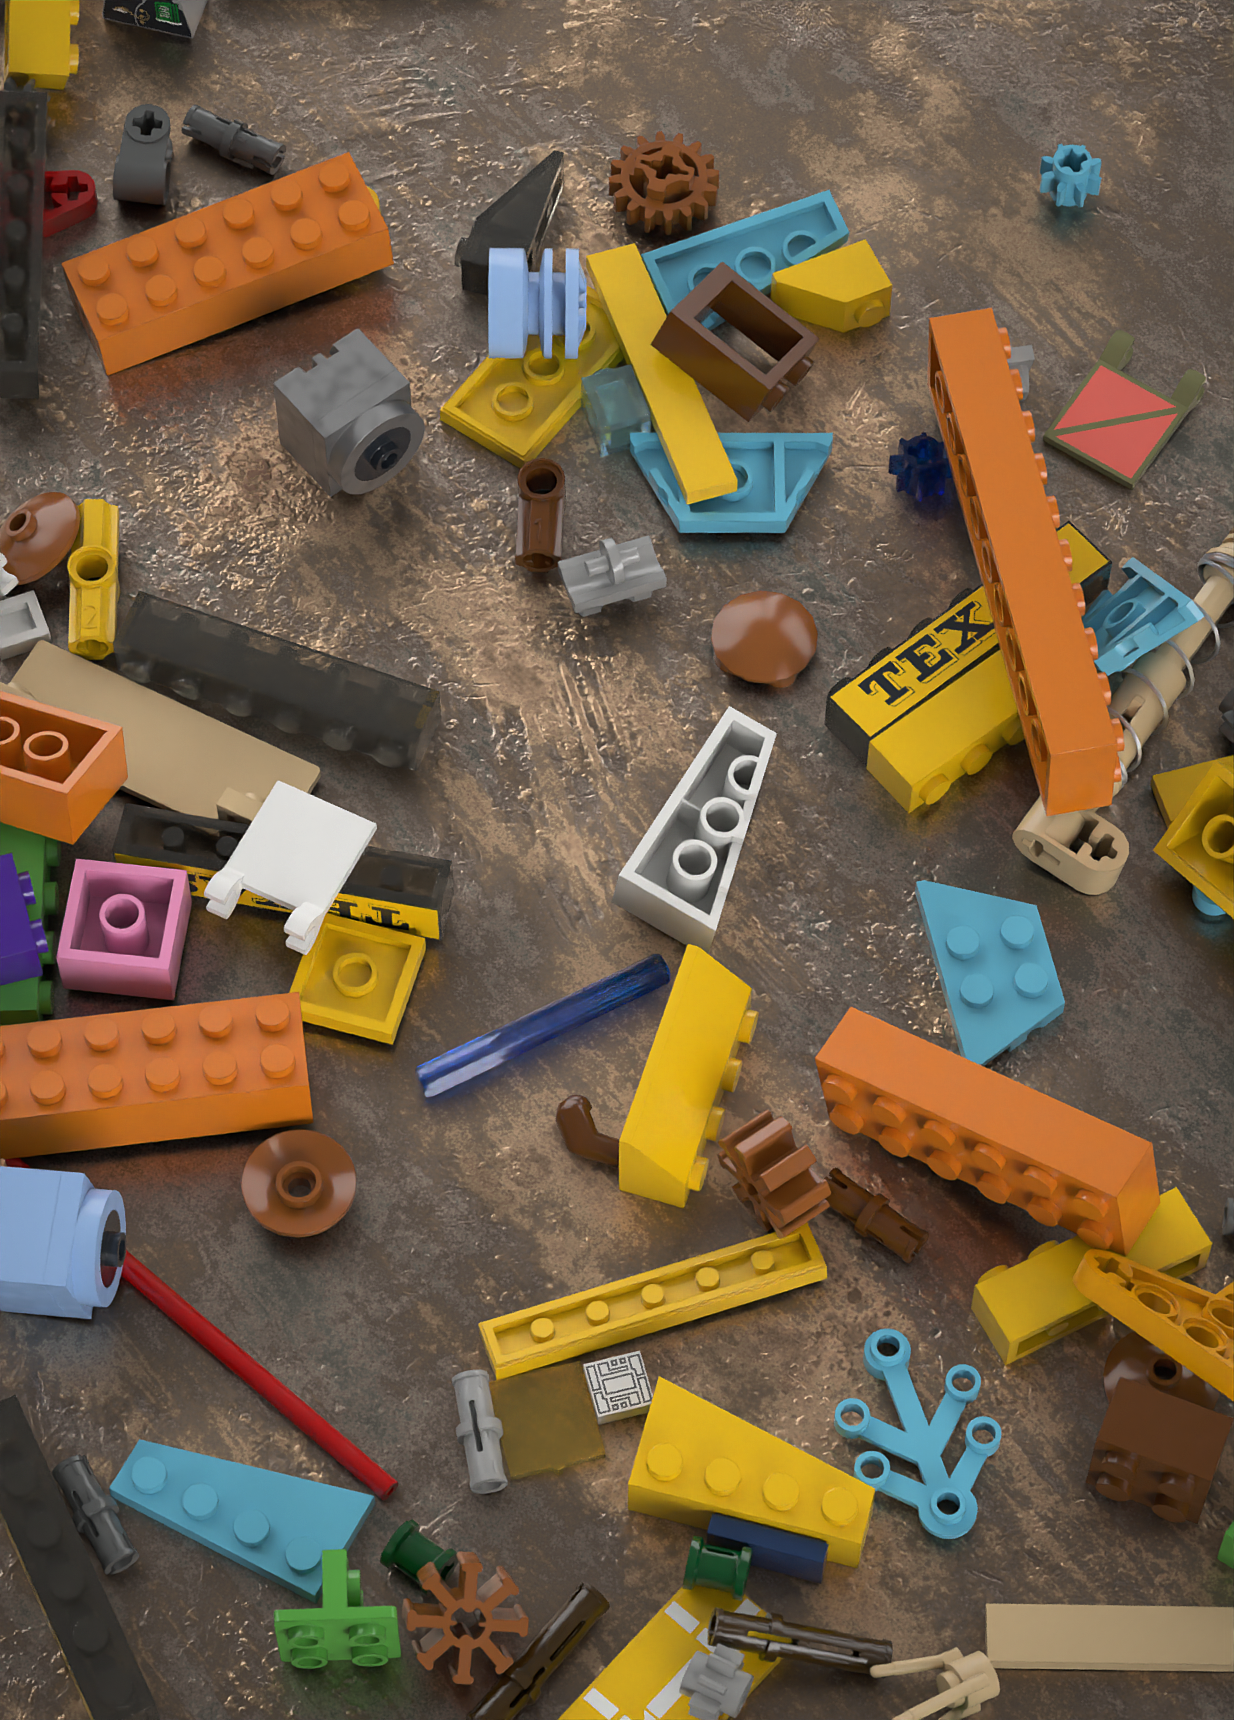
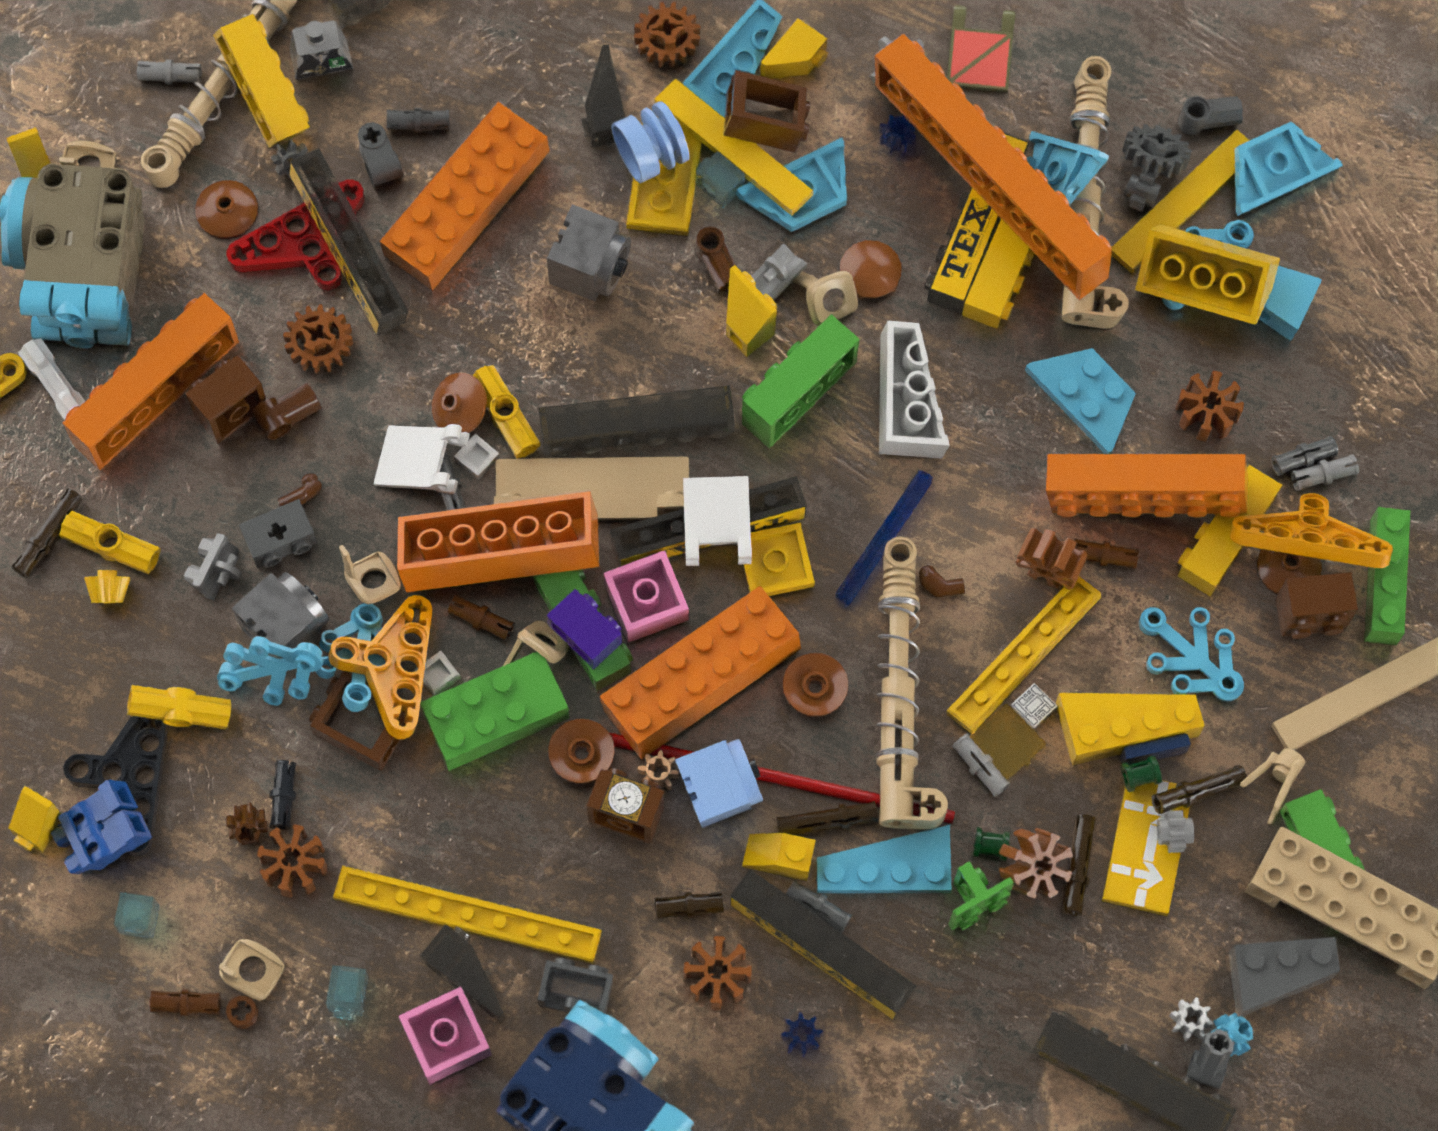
camera: 30 degrees left, 10 degrees up
yellow slope [619,944,759,1208] -> none
none -> yellow slope [726,265,777,357]
none -> bright green brick [742,314,859,449]
none -> yellow slope [742,833,816,881]
none -> dark brown pin [776,801,878,835]
none -> tan piece [793,271,858,325]
none -> tan piece [876,536,948,829]
none -> dark orange gear [1175,371,1244,442]

